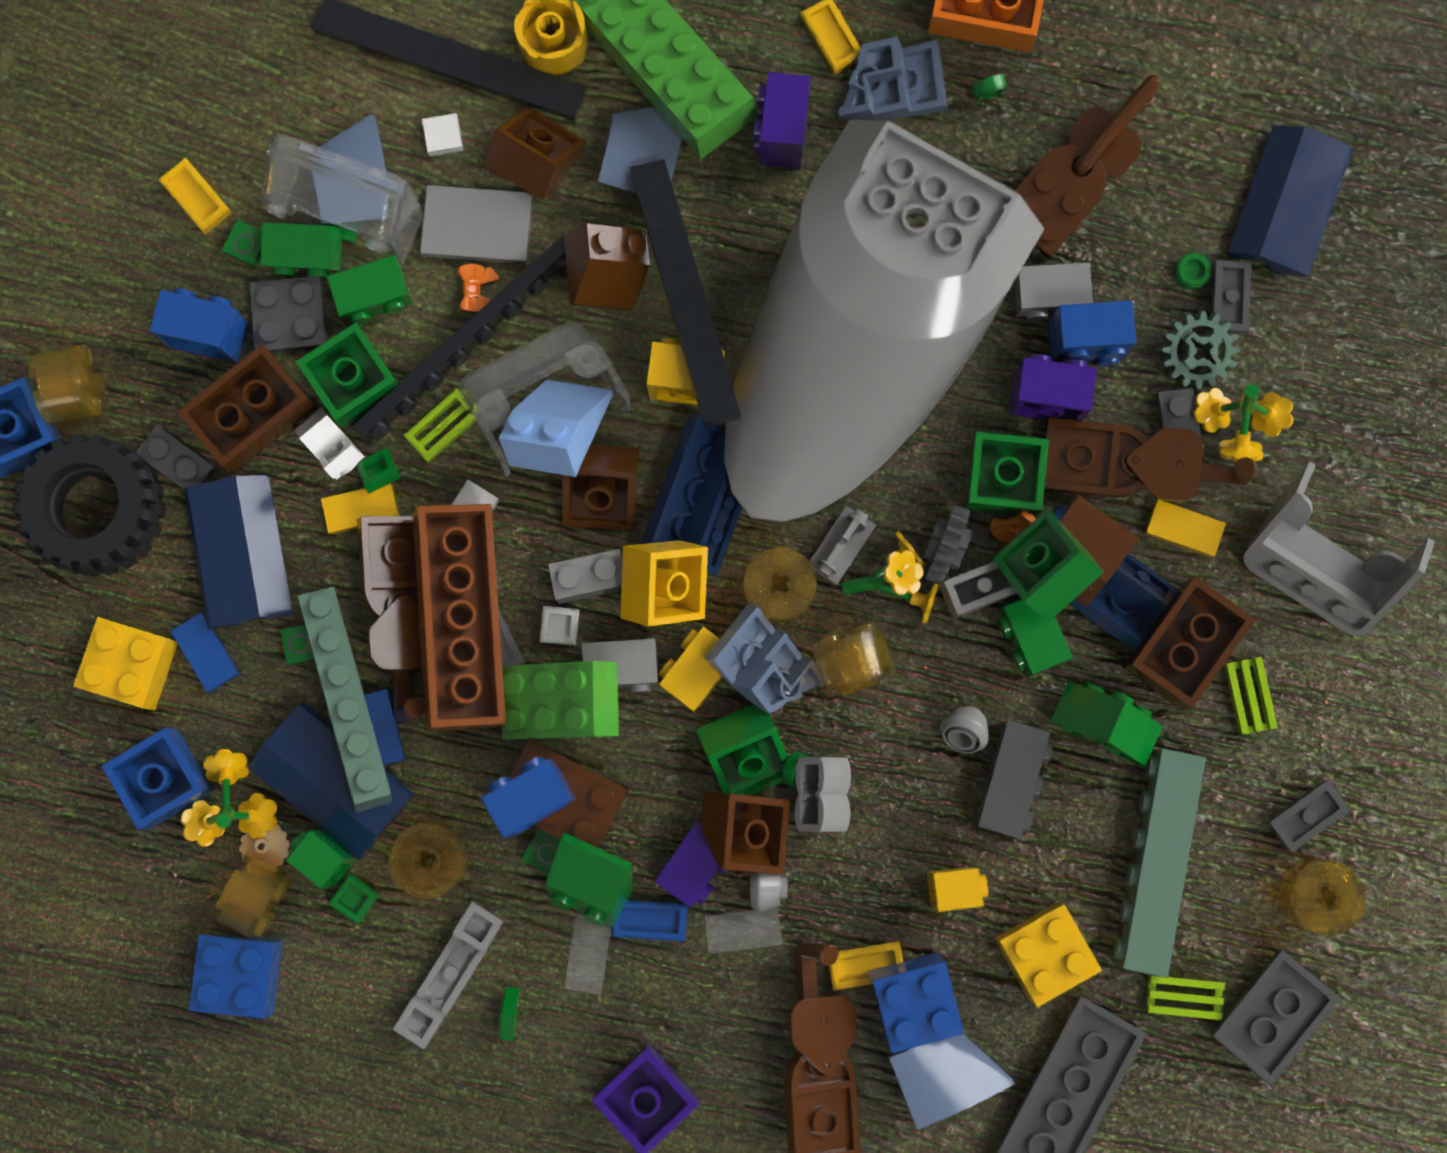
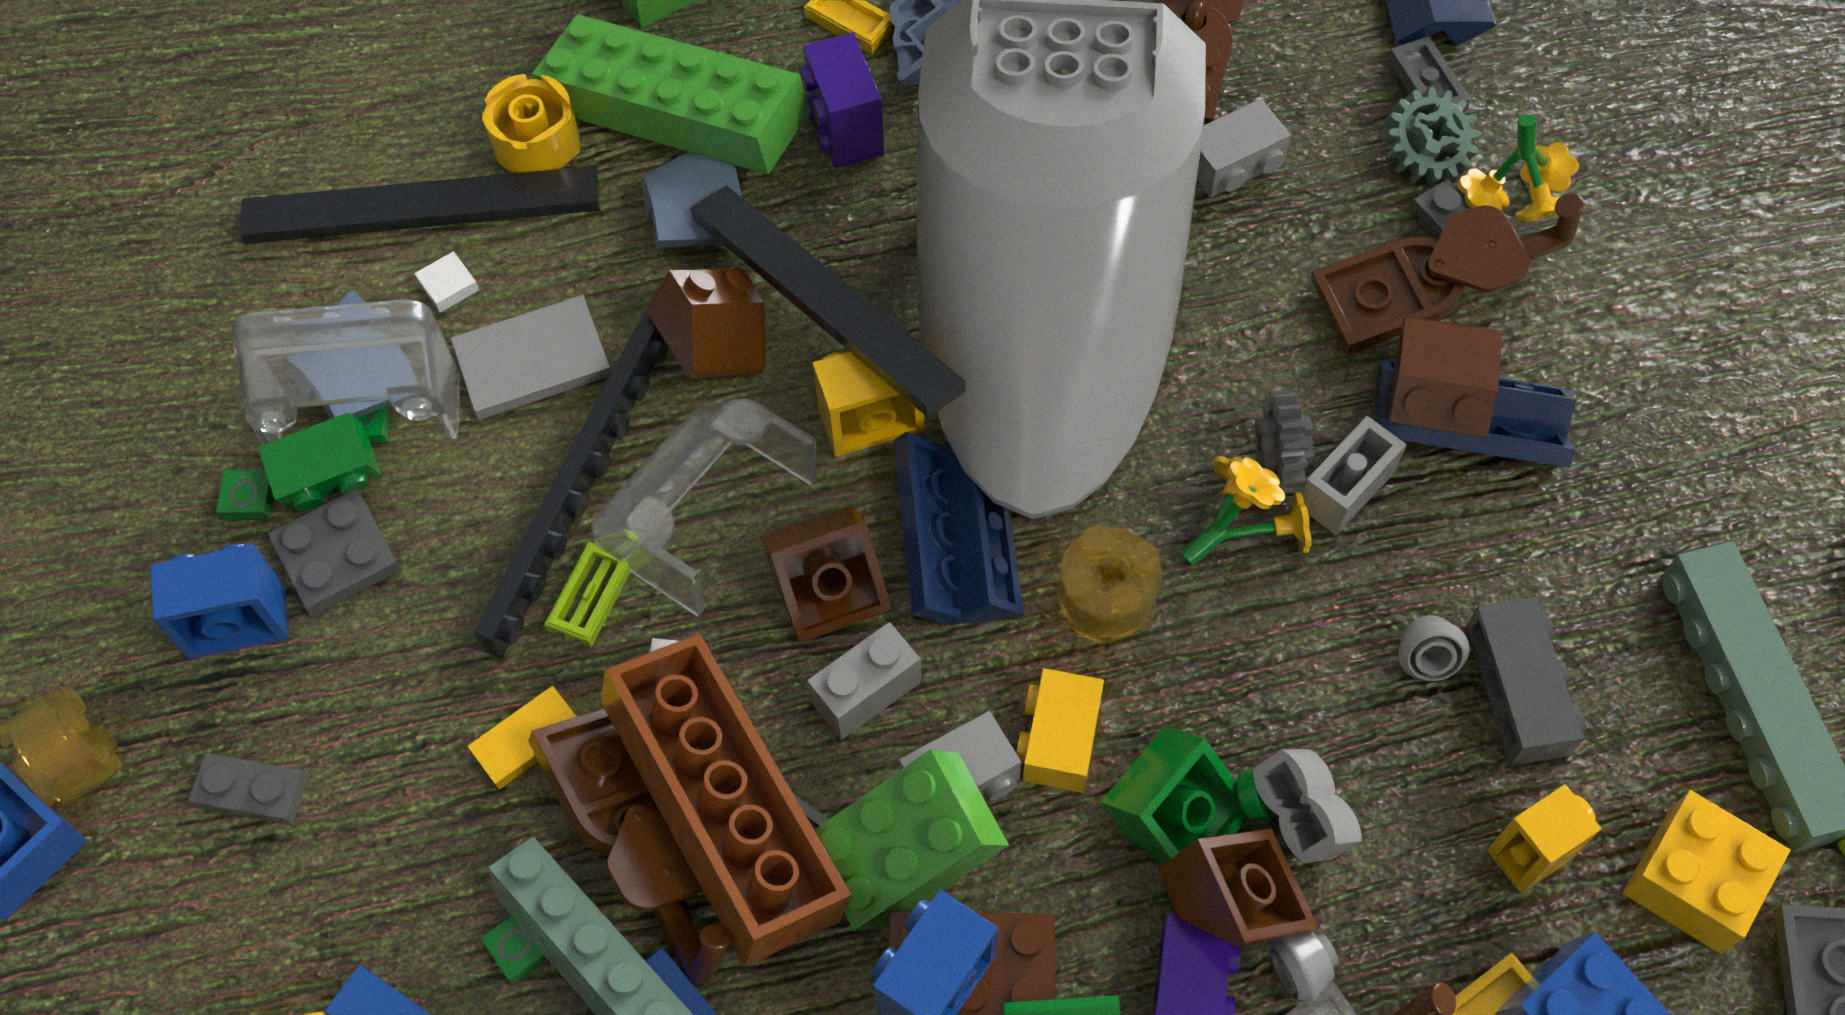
camera: 25 degrees left, 20 degrees down
black tyre [13,434,165,577] -> none
yellow tile [158,157,232,235] -> none
reddish brown brick [177,344,316,474] -> none
dark blue slope [184,475,293,629] -> none
white brick [295,407,364,480] -> none
green brick [296,322,398,429] -> none
green brick [327,255,413,325] -> none
green tile [356,448,401,494] -> none
orange piece [457,264,499,314] -> none
reddish brown slope [483,106,587,200] -> none
light blue slope [499,380,613,477] -> none
white tile [539,606,580,646] -> none
yellow brick [620,540,708,626] -> none
sand blue slope [705,604,829,714] -> none
light grey hinge [807,506,876,585] -> none
clear yellow brick [813,624,897,697] -> none
green brick [965,431,1049,518] -> none
orange piece [989,510,1036,544] -> none
green slope [993,509,1104,622] -> none
green brick [997,600,1073,677] -> none
dark purple brick [1008,354,1097,421] -> none
blue brick [1048,301,1136,367] -> none
green brick [1051,682,1163,766] -> none
reddish brown brick [1124,576,1256,711] -> none
yellow tile [1144,499,1226,558] -> none
green tile [1174,253,1212,290] -> none
lime tile [1224,657,1278,735] -> none
light grey windscreen [1244,461,1435,636] -> none

